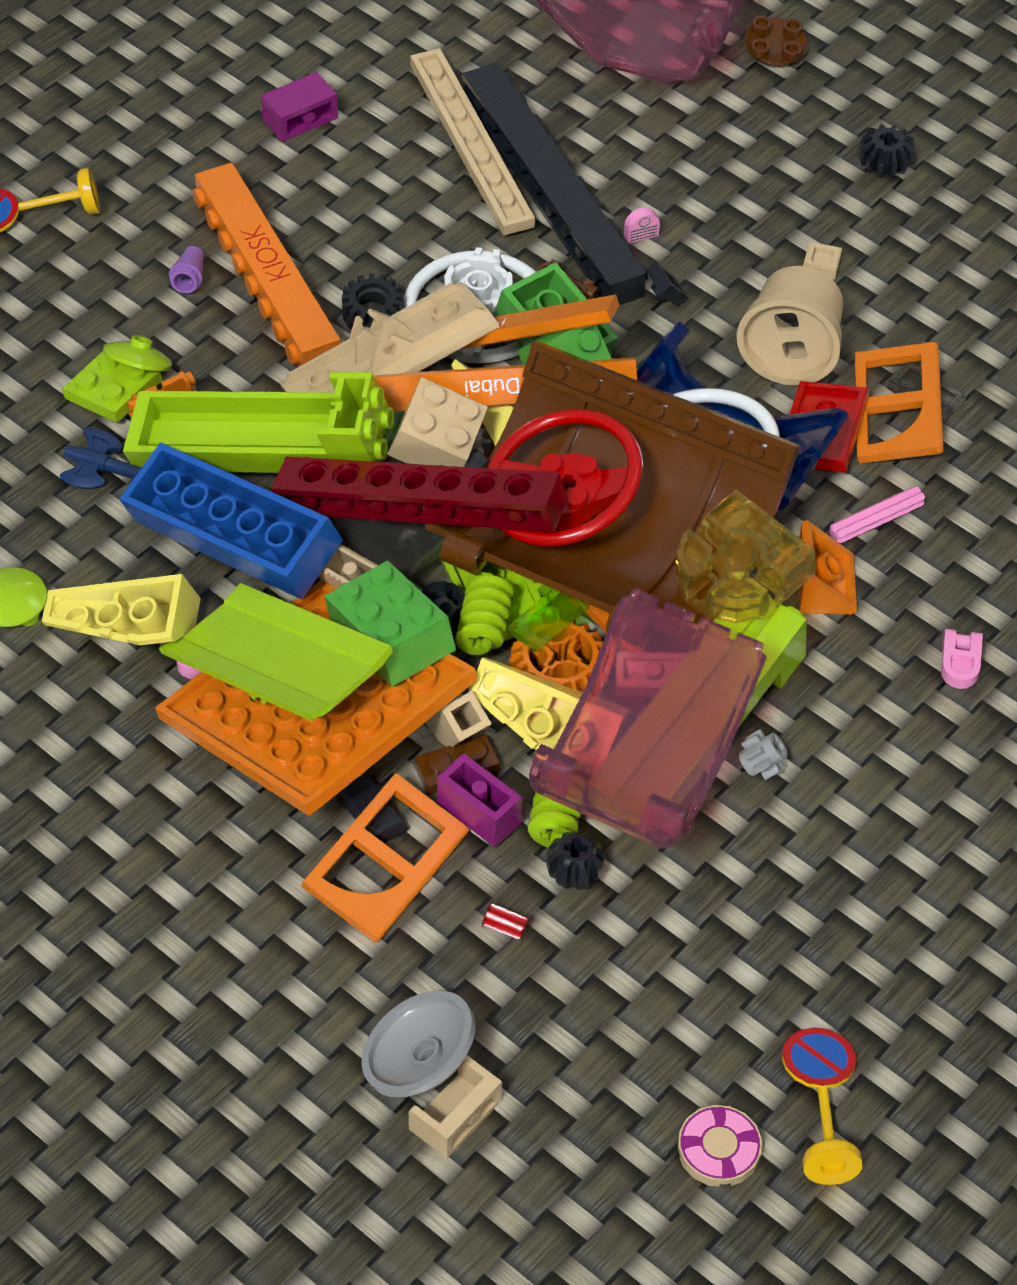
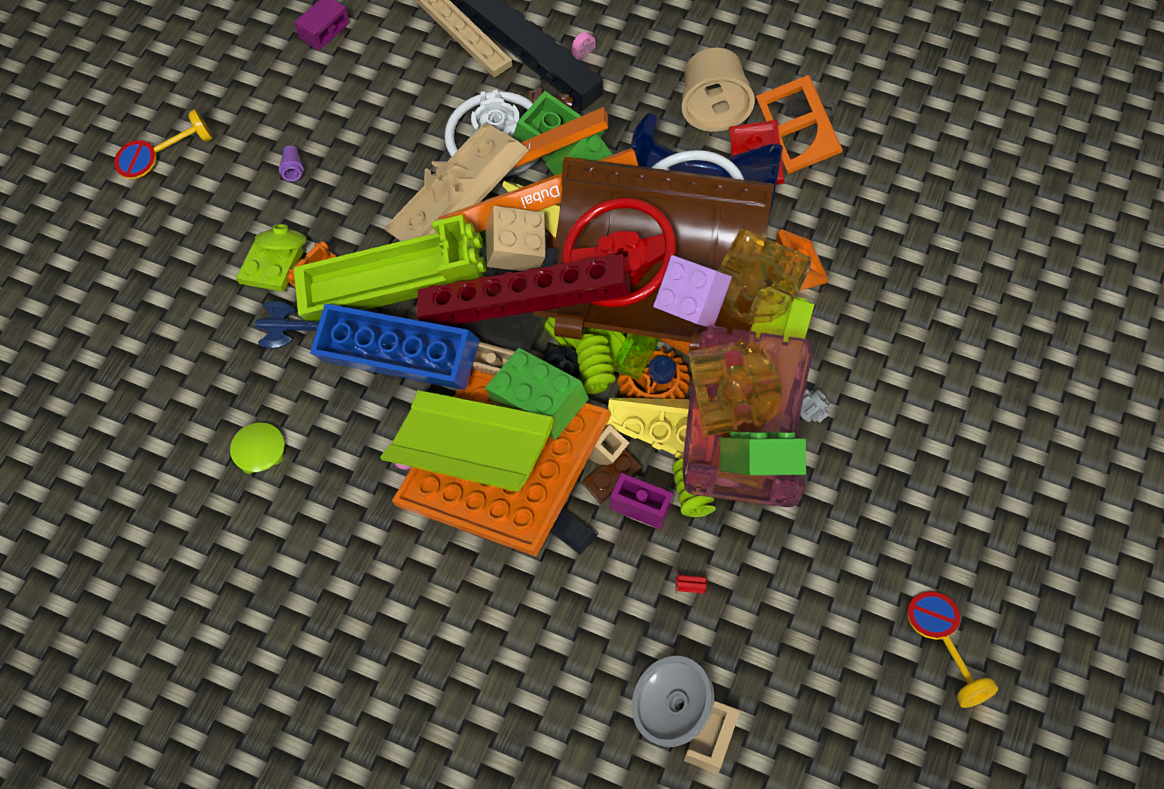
camera: 15 degrees left, 10 degrees up
light yellow wedge [42,574,201,645] -> none
orange brick [192,162,341,367] -> none
orange window [301,773,469,943] -> none
black tyre [342,273,404,329] -> none
black piece [545,831,605,890] -> none
black plate [646,263,688,307] -> none
tile [678,1105,762,1187] -> none
tan tile [803,242,842,280] -> none
bright pink axle [829,486,925,544] -> none
bright pink plate [941,629,983,689] -> none
none -> dark blue tile [649,356,676,384]
none -> lavender brick [653,255,732,328]
none -> clear yellow connector [688,341,782,437]
none -> bright green brick [720,431,806,475]

